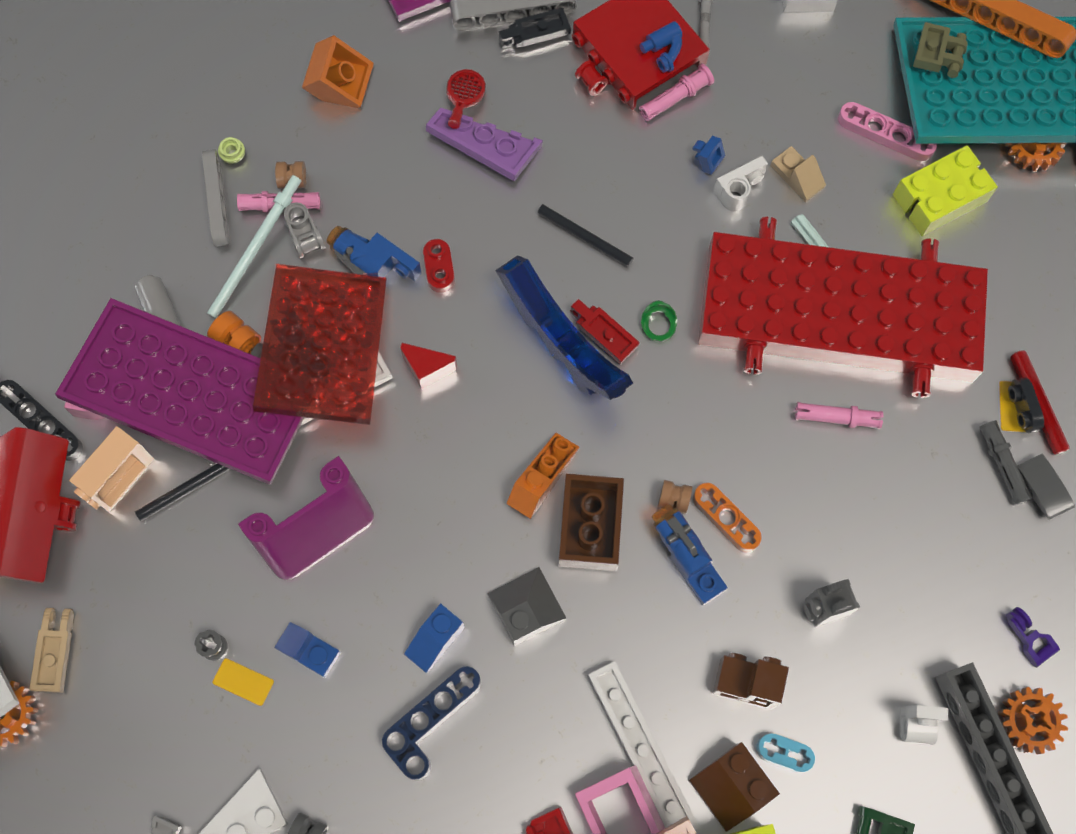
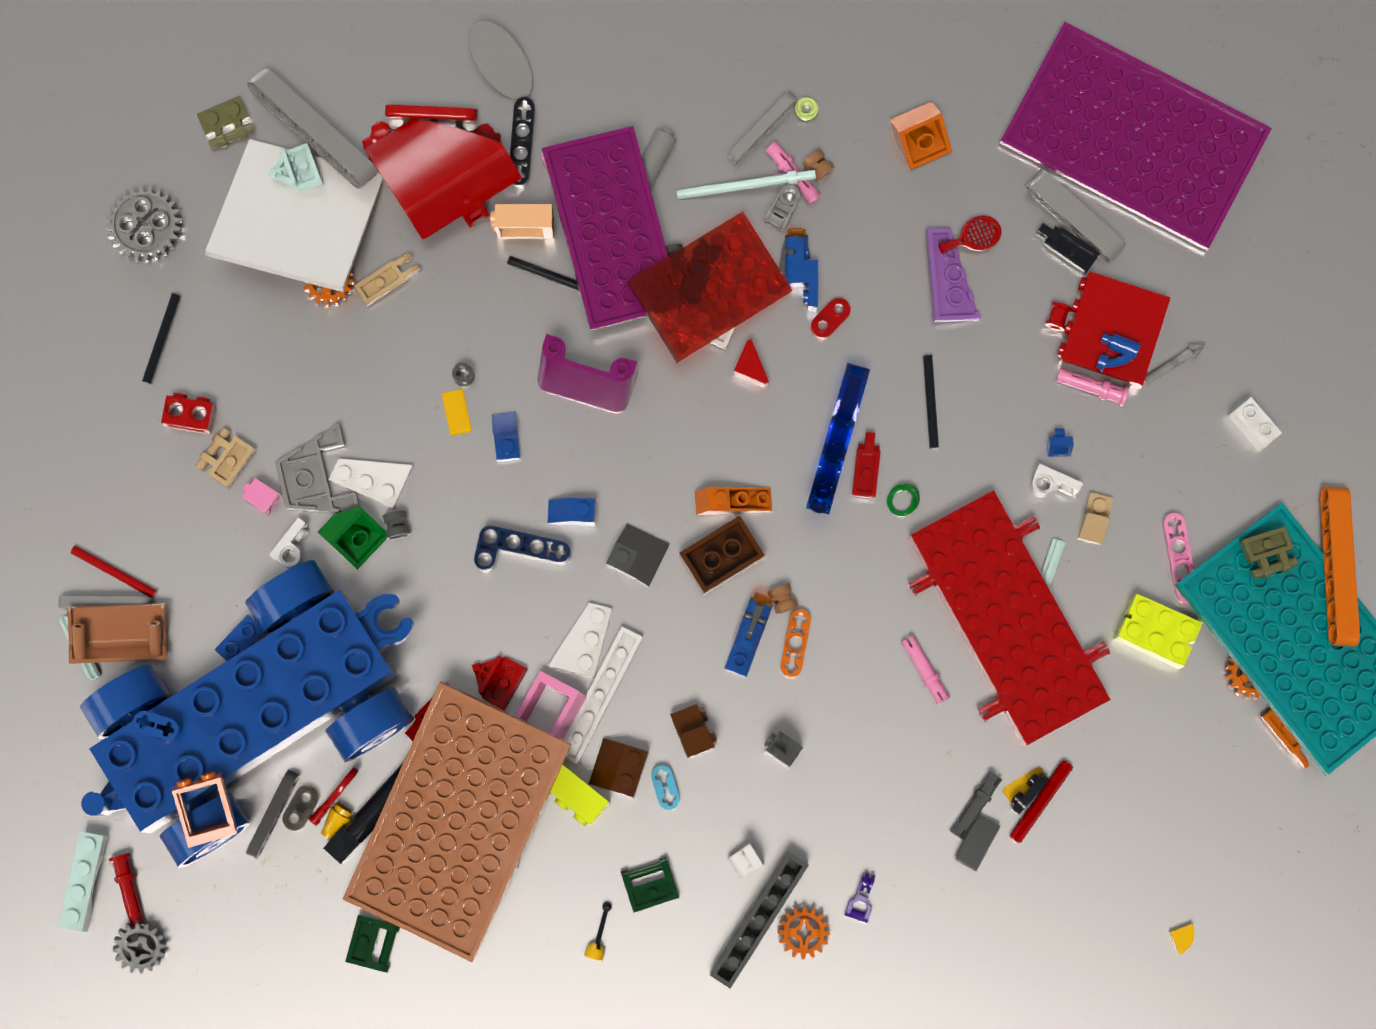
camera: 55 degrees right, 10 degrees up
orange wheel [207,311,261,354] -> none
none -> white wing [548,603,612,678]

